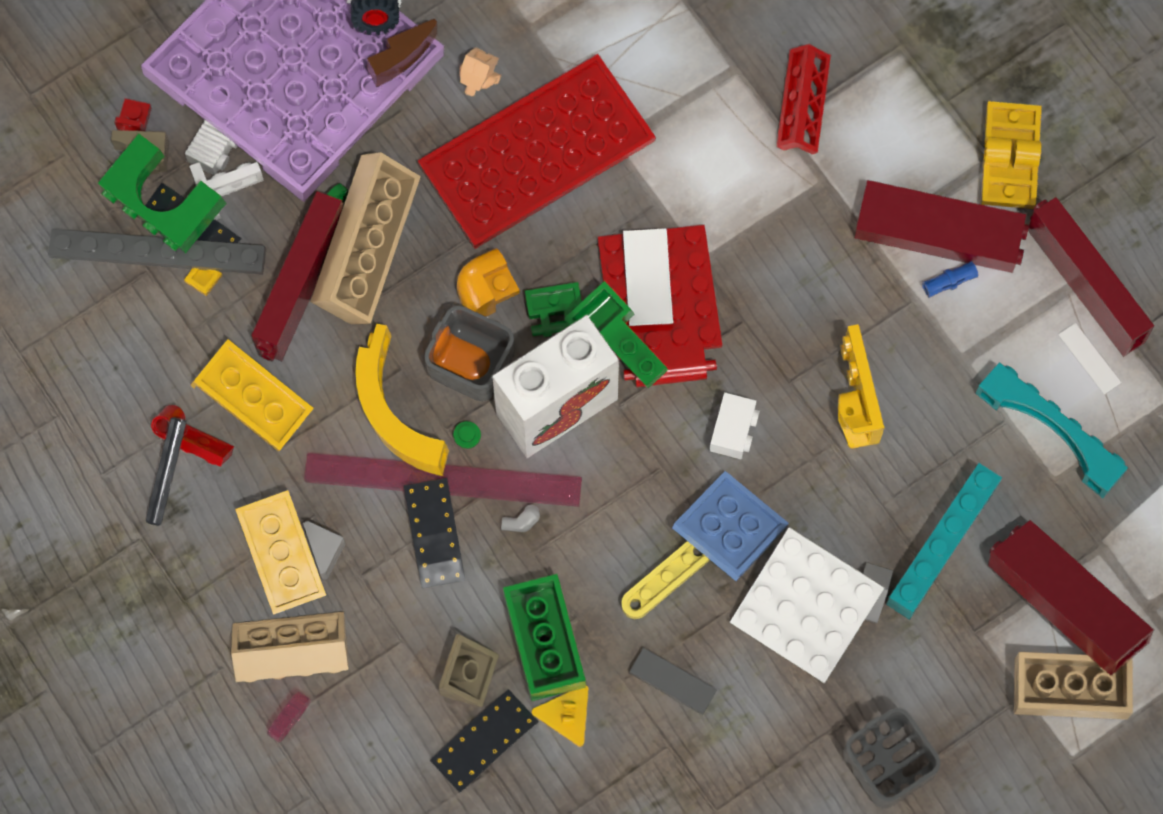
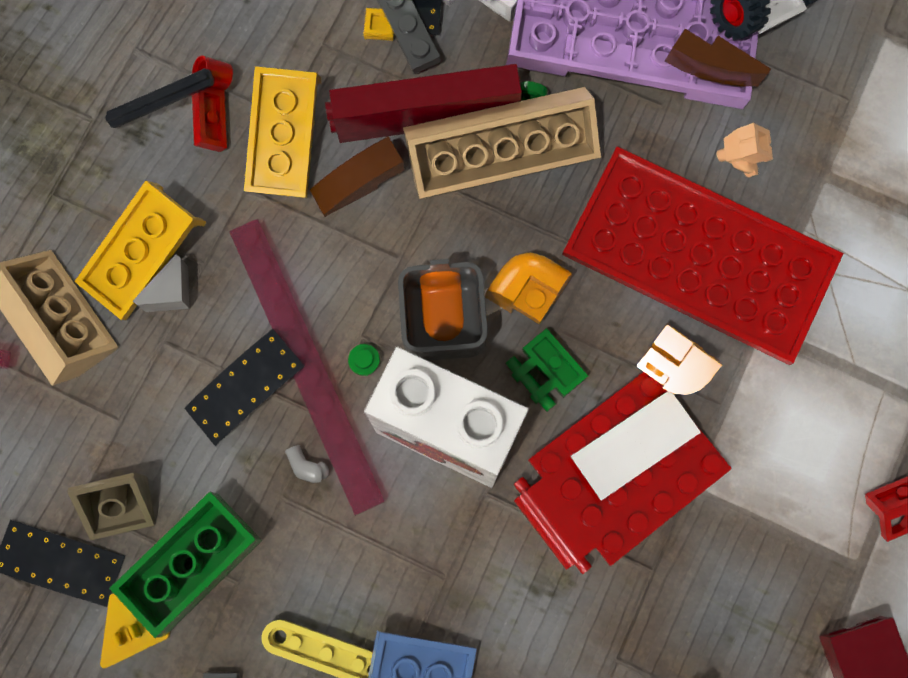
camera: 60 degrees right, 5 degrees up
yellow arch [356,324,449,476] -> none
green plate [564,281,668,388] -> none
white brick [710,392,760,459] -> none
none -> reddish brown slope [310,136,404,217]
none -> brick [637,323,722,395]

